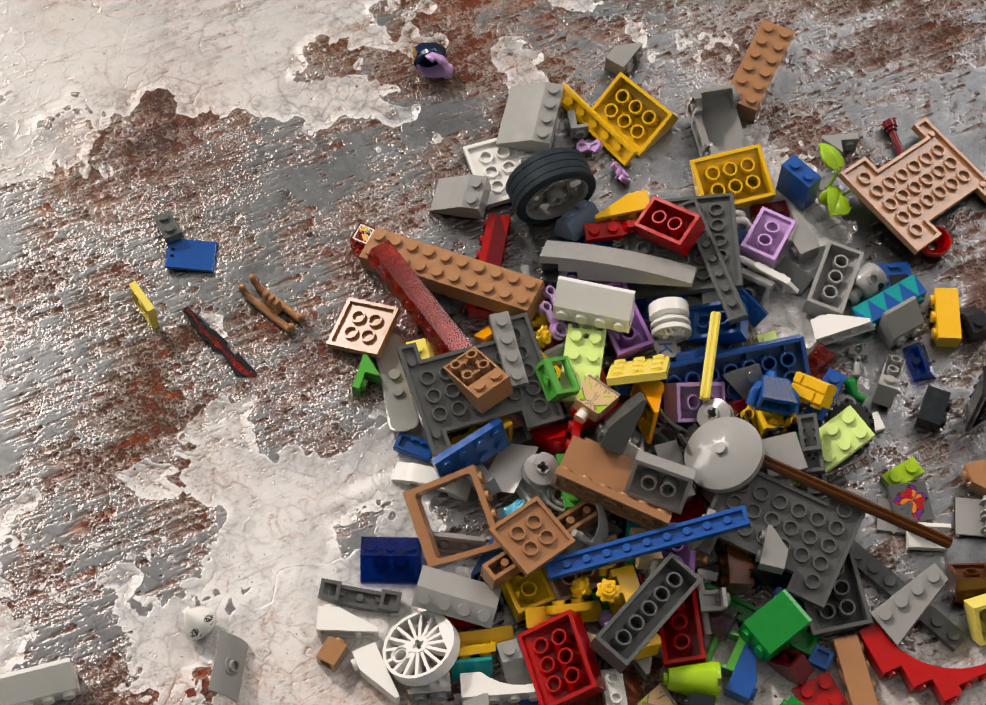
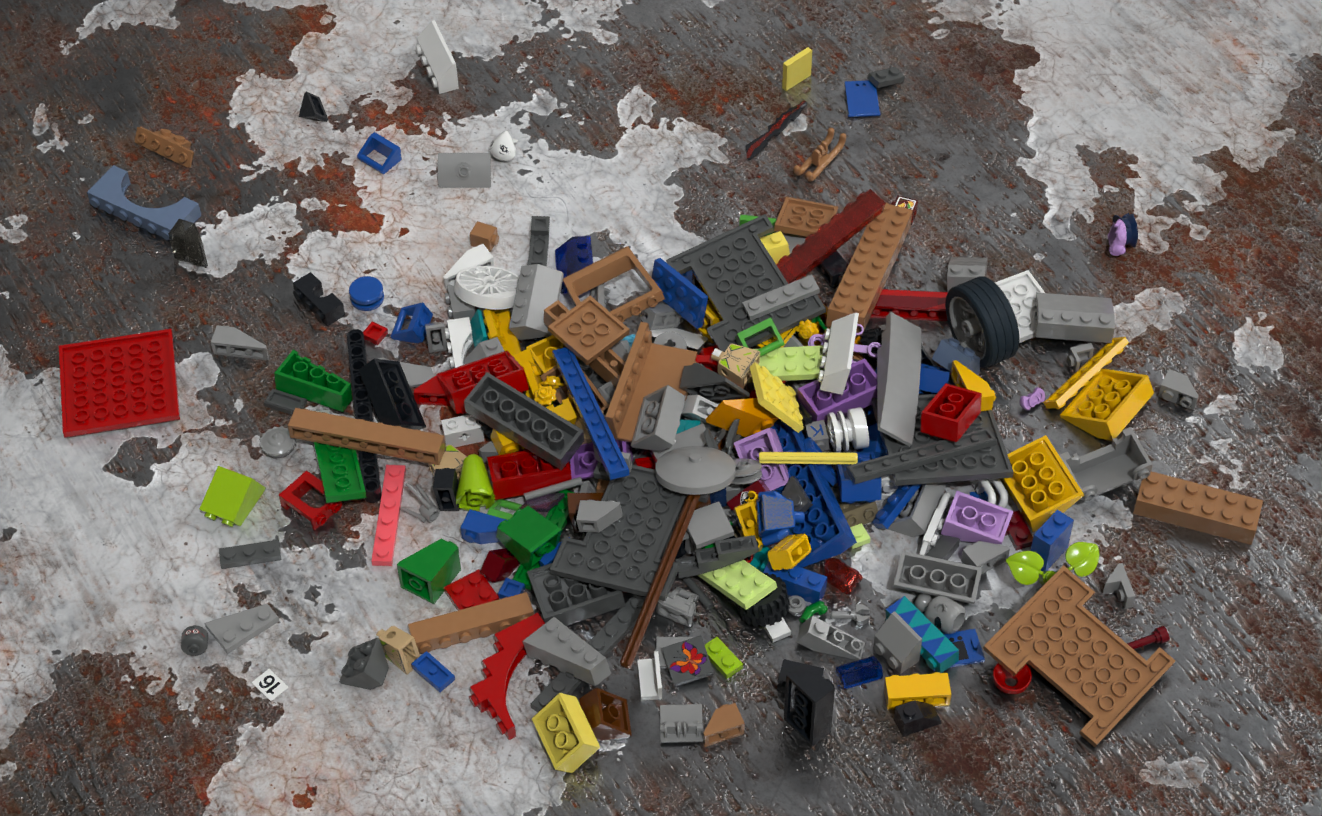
camera: 85 degrees right, 10 degrees down
white slope [316,604,379,639] -> none
medium nougat slope [443,346,514,414] -> none
light grey piece [571,503,608,548] -> none
lavender piece [576,139,603,154] -> none
red hinge [583,219,636,244] -> none
light grey bracket [697,587,730,613] -> none
white slope [811,314,875,347] -> none

